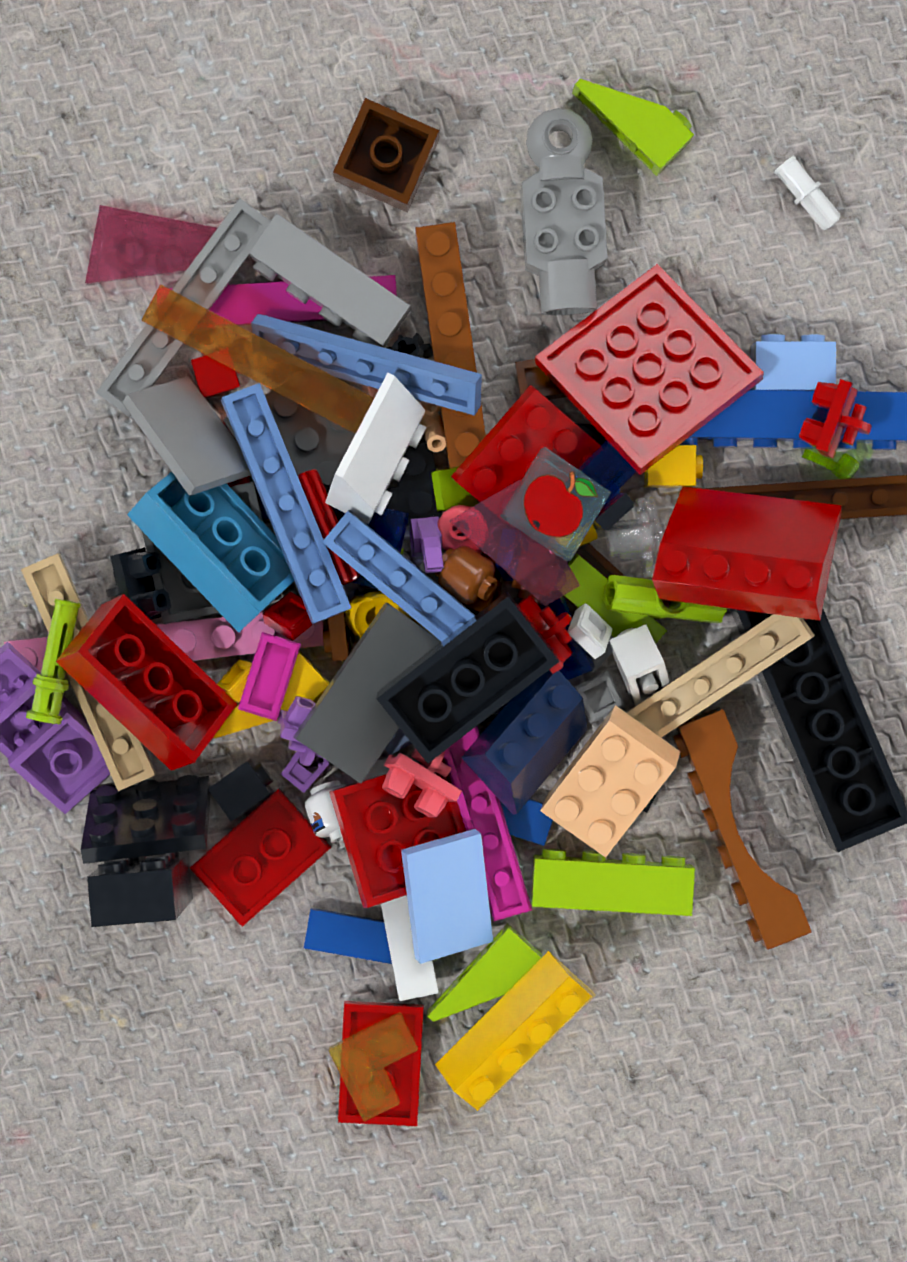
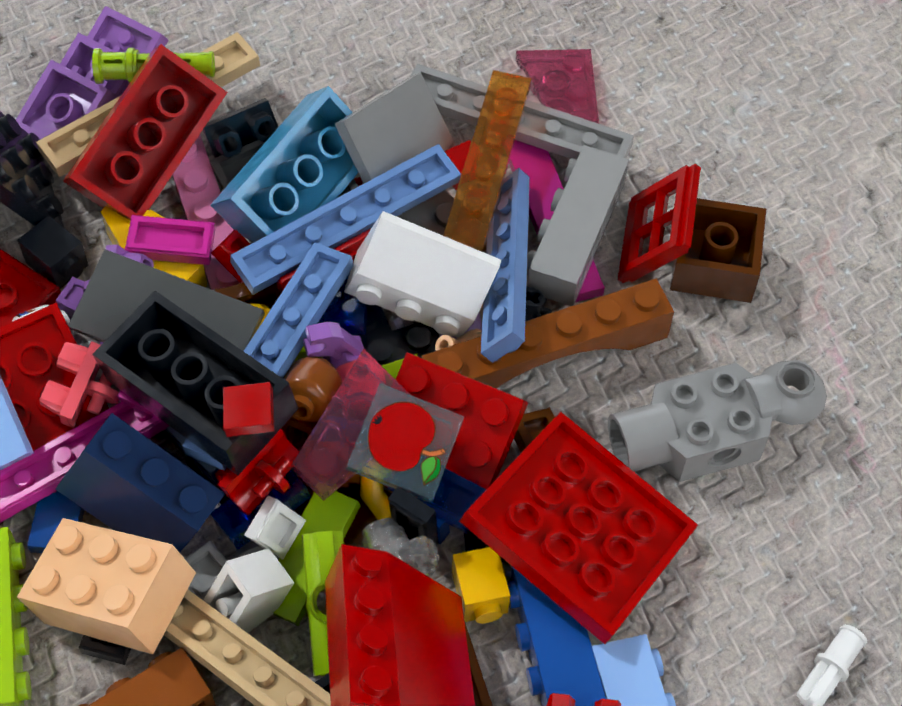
camera: 75 degrees right, 30 degrees down
lime slope [572,79,694,176] -> none
none -> red tile [223,382,274,437]
none -> red piece [617,164,701,283]

